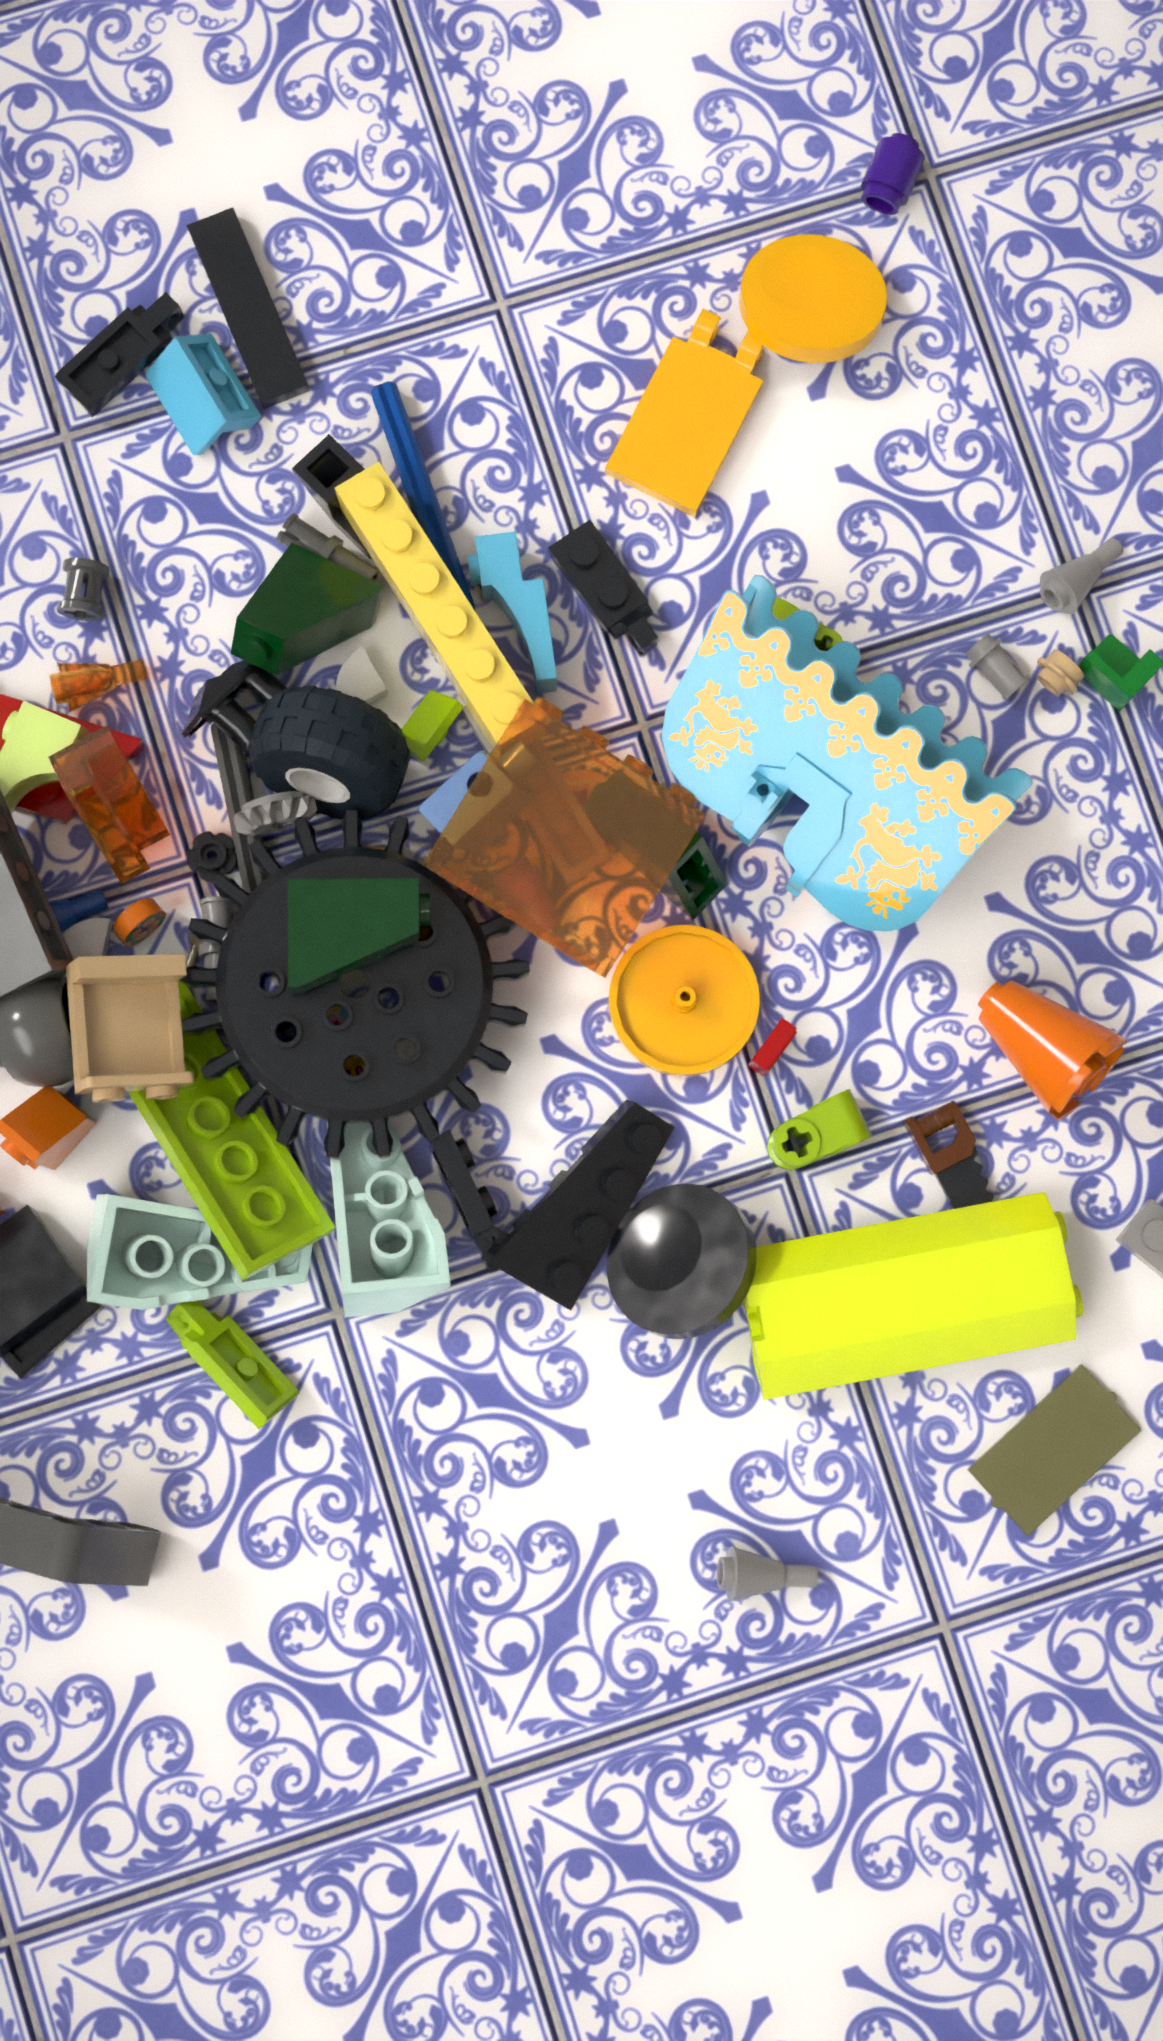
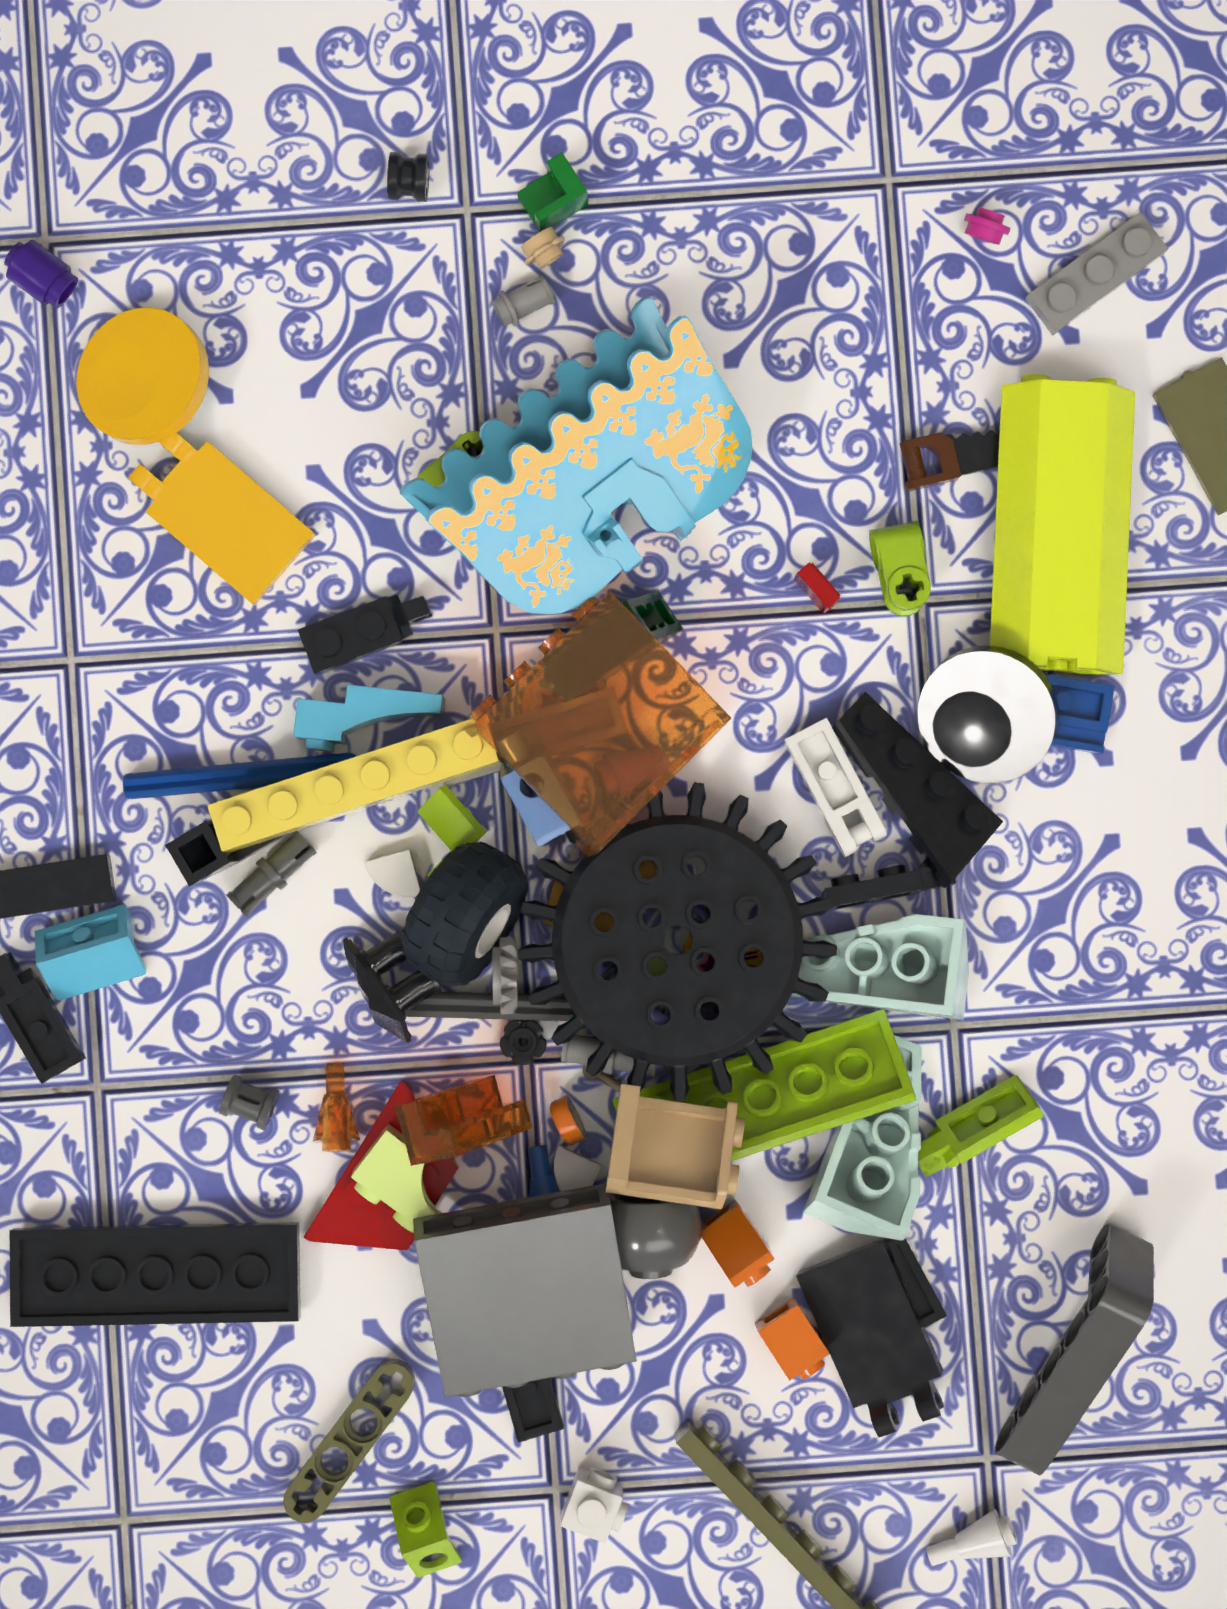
camera: 70 degrees left, 5 degrees up
dark green slope [230,543,384,675] -> none
dark green slope [288,878,430,994] -> none
yellow piece [609,925,760,1076] -> none
orange cone [978,980,1127,1121] -> none
light grey cone [1040,538,1123,614] -> none
none -> black wheel [387,152,430,202]
none -> white plate [783,717,887,857]
none -> blue plate [1045,674,1115,755]

